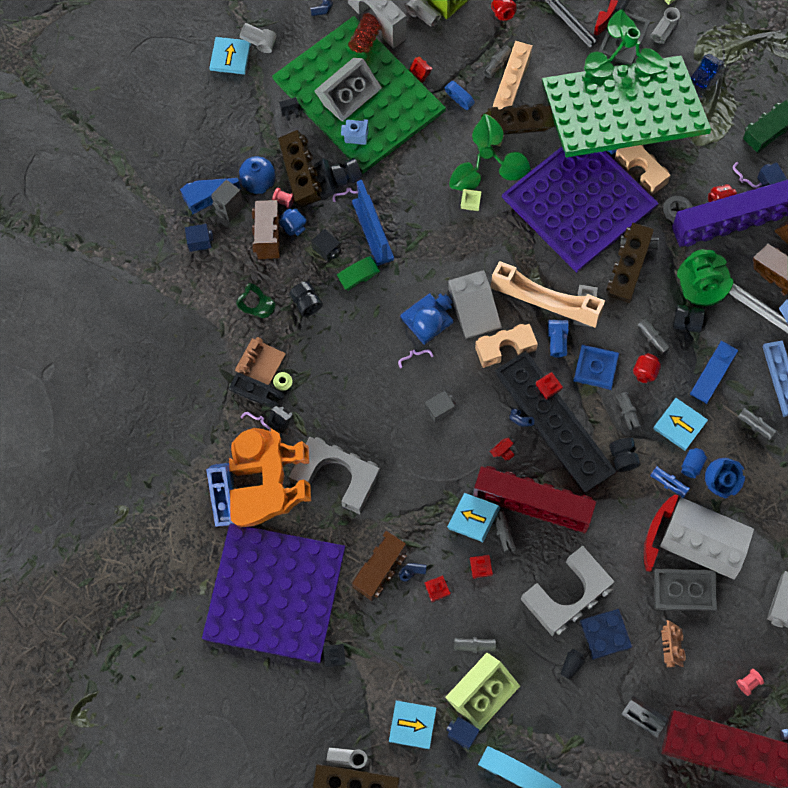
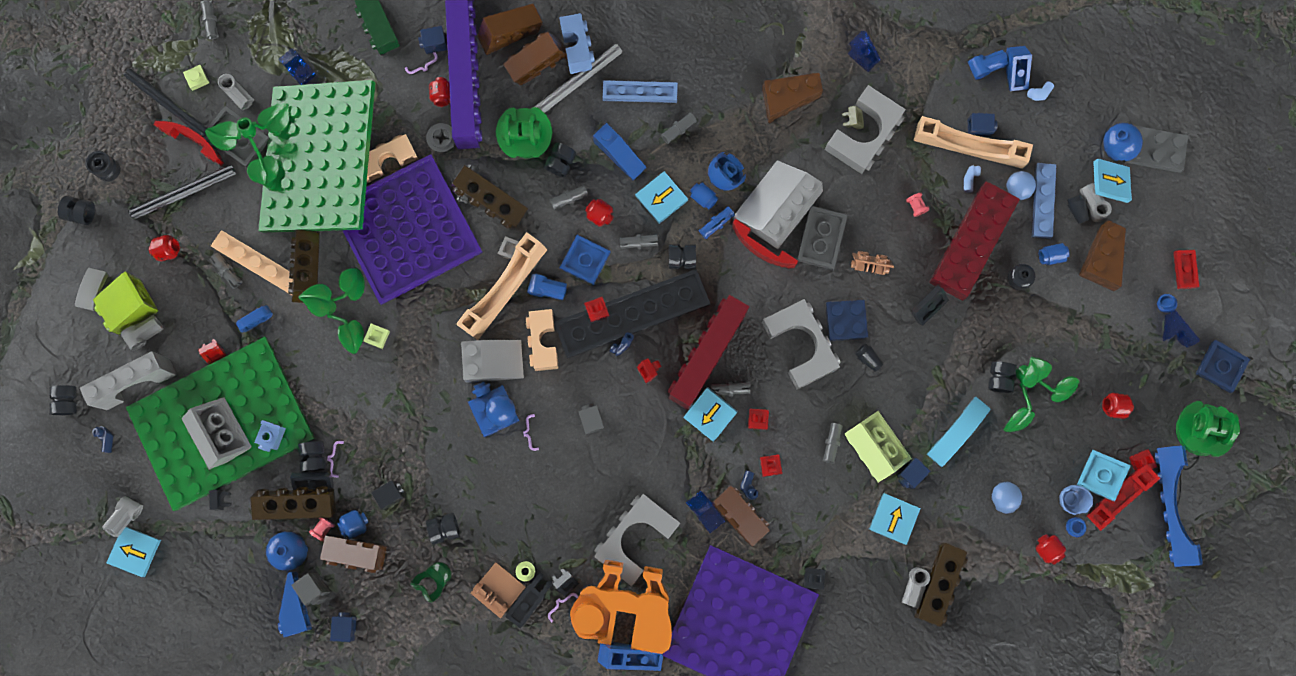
camera: 80 degrees left, 10 degrees up
green slope [337,256,380,291] -> none
clear red piece [348,13,382,53] -> none
blue fence [352,180,394,266] -> none
none -> clear blue slope [686,491,725,533]

